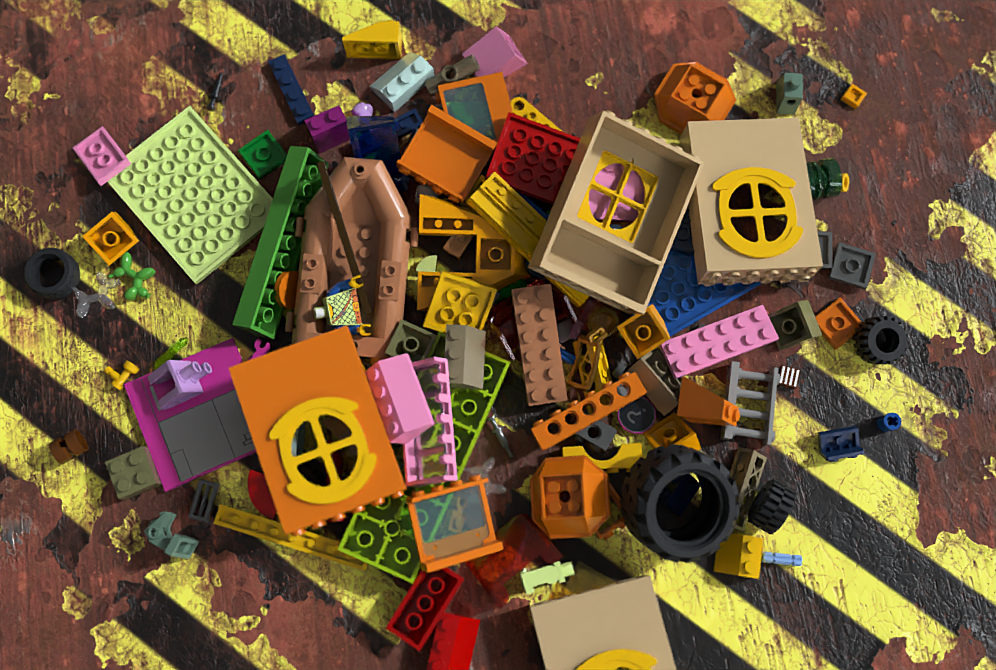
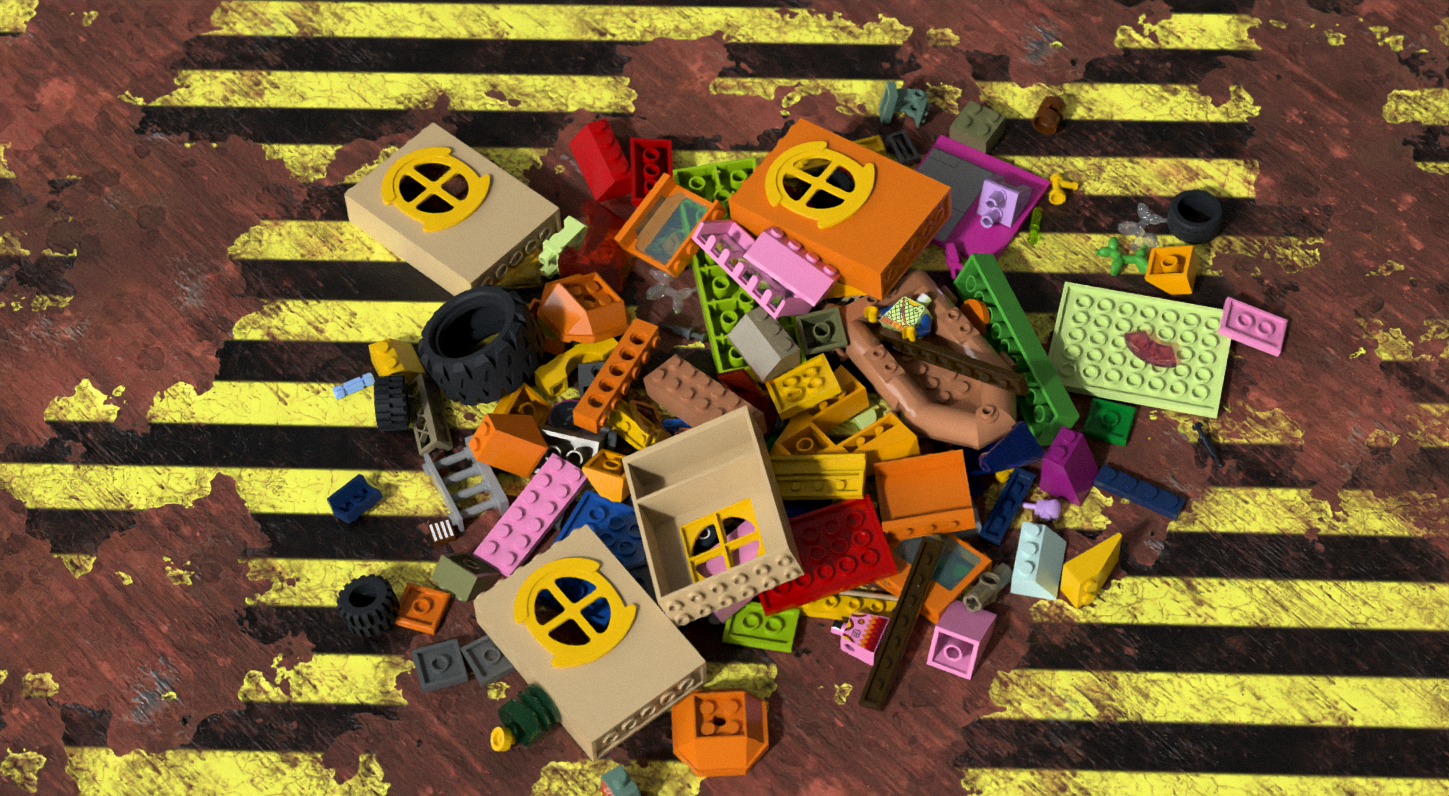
camera: 150 degrees right, 25 degrees down
blue gear [877,412,901,432] -> none
none -> torso [831,612,890,666]
none -> dark brown tile [858,536,946,712]
none -> clear pink tile [1124,331,1176,368]

